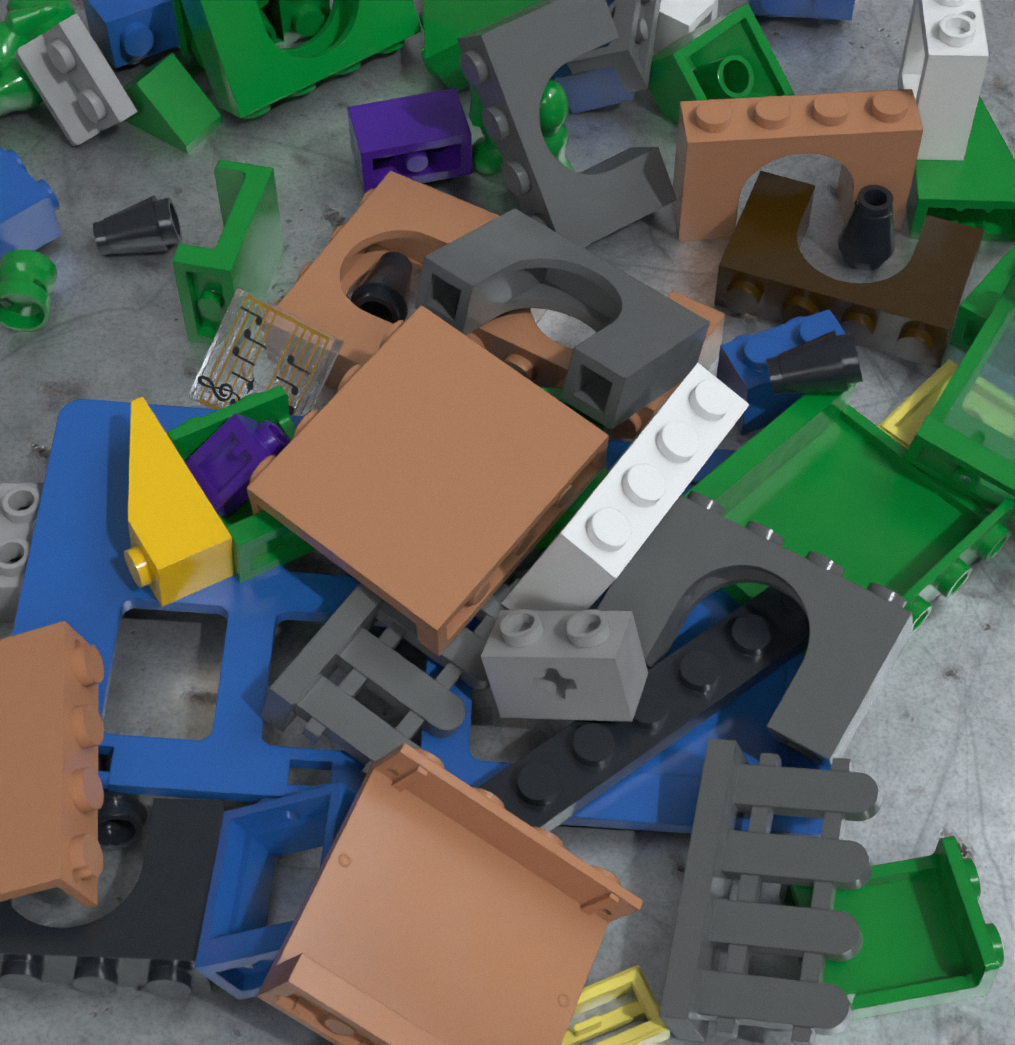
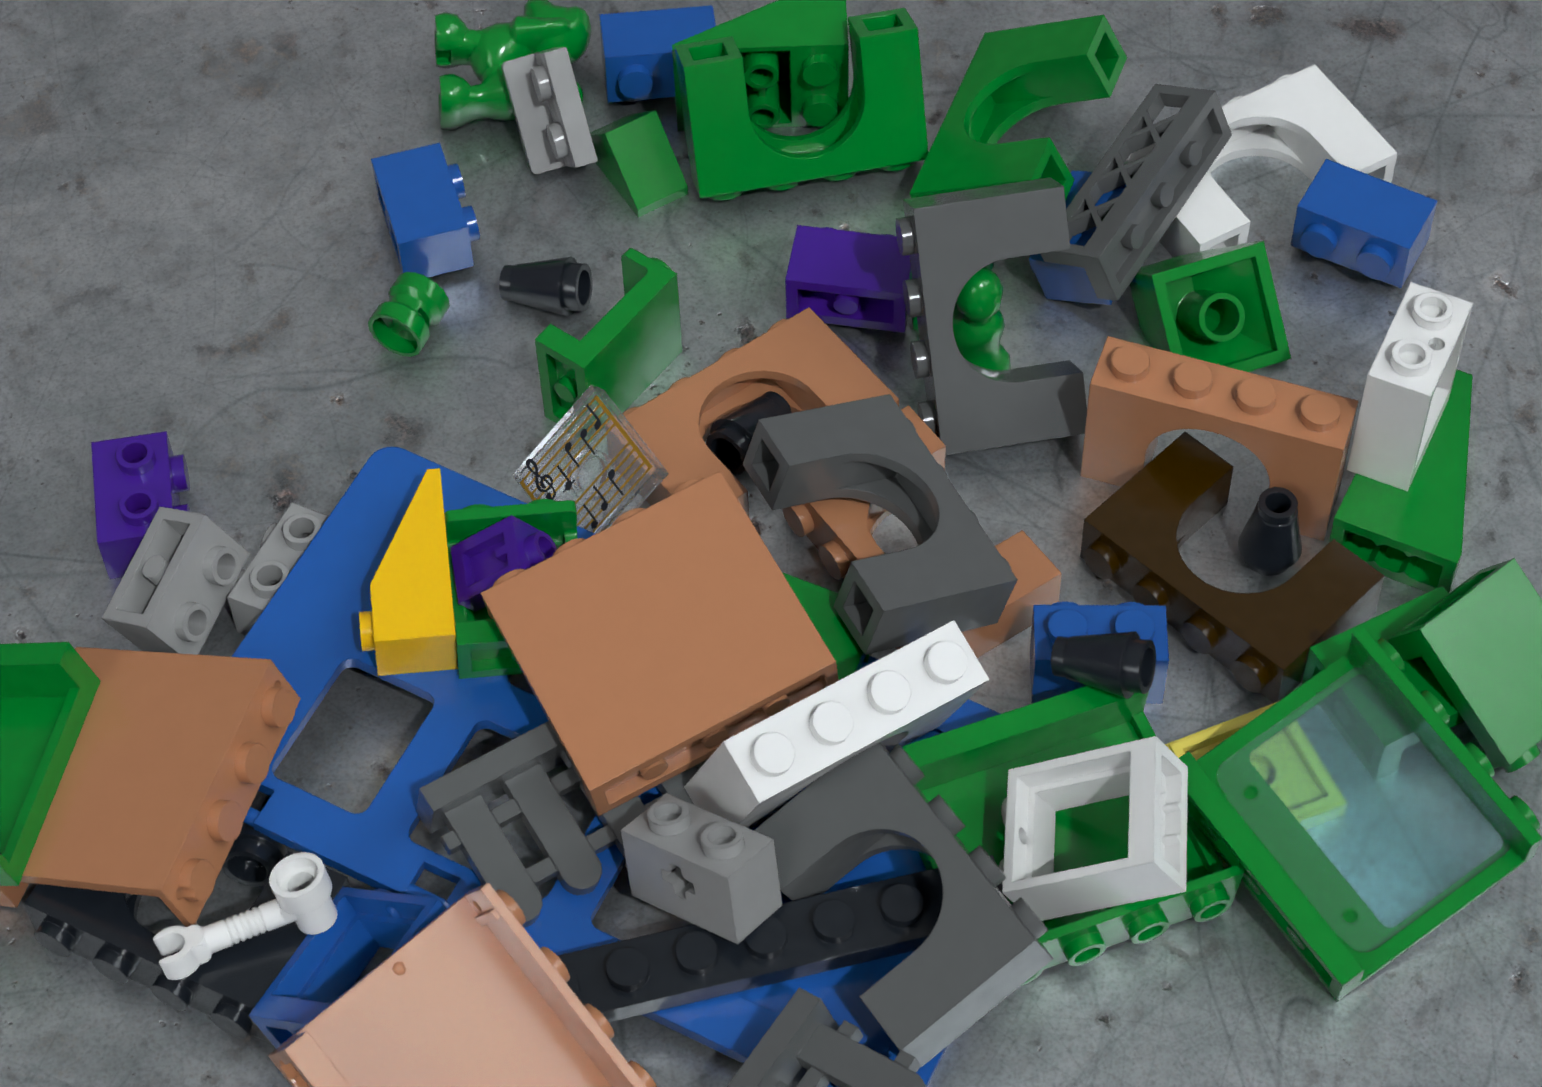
camera: 25 degrees right, 0 degrees up
none -> white brick [153,852,337,980]
none -> white window [999,736,1188,921]

